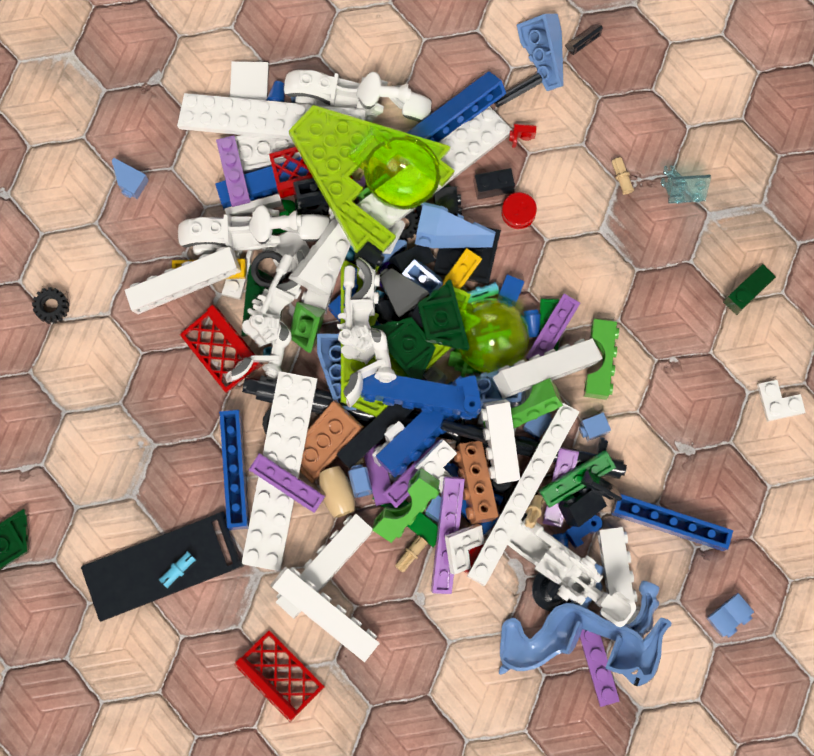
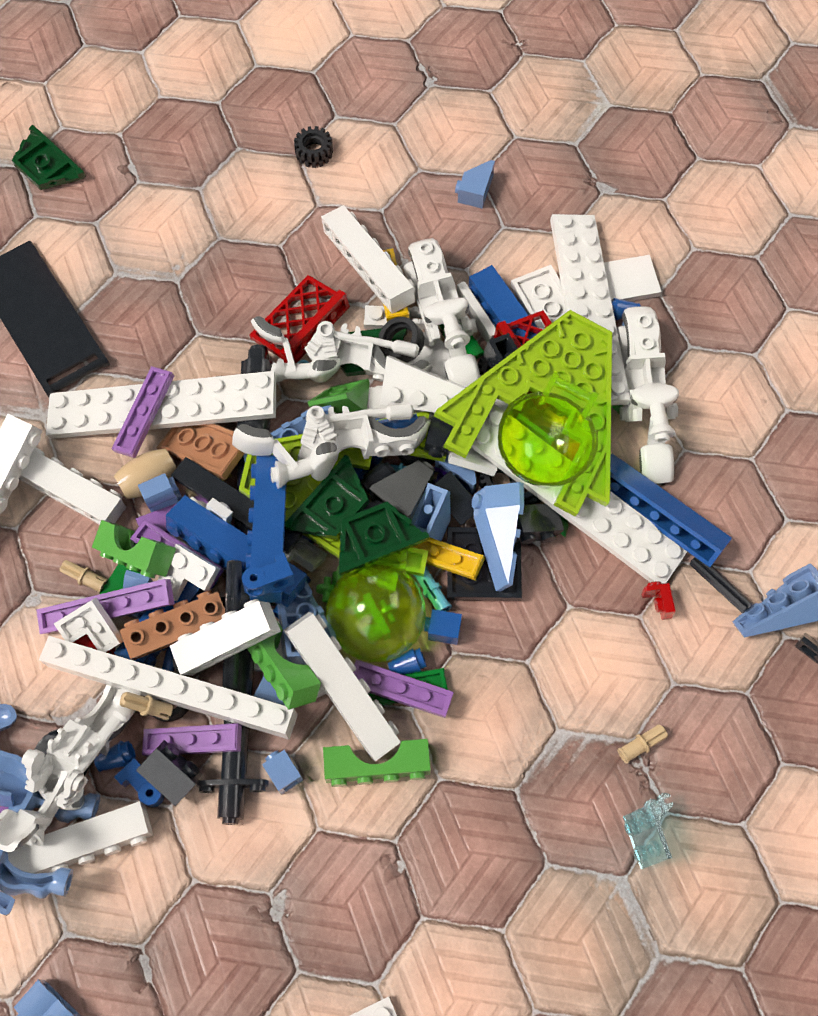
camera: 80 degrees right, 10 degrees down
medium azure pin [159,551,196,588] -> none
medium lavender plate [216,135,251,207] -> none
blue brick [219,410,249,530] -> none
black brick [473,168,515,200] -> none
red head [501,192,537,229] -> none
green tile [539,450,616,508] -> none
black slope [581,470,622,501] -> none
blue brick [611,494,734,551] -> none
dark green slope [723,264,776,315] -> none

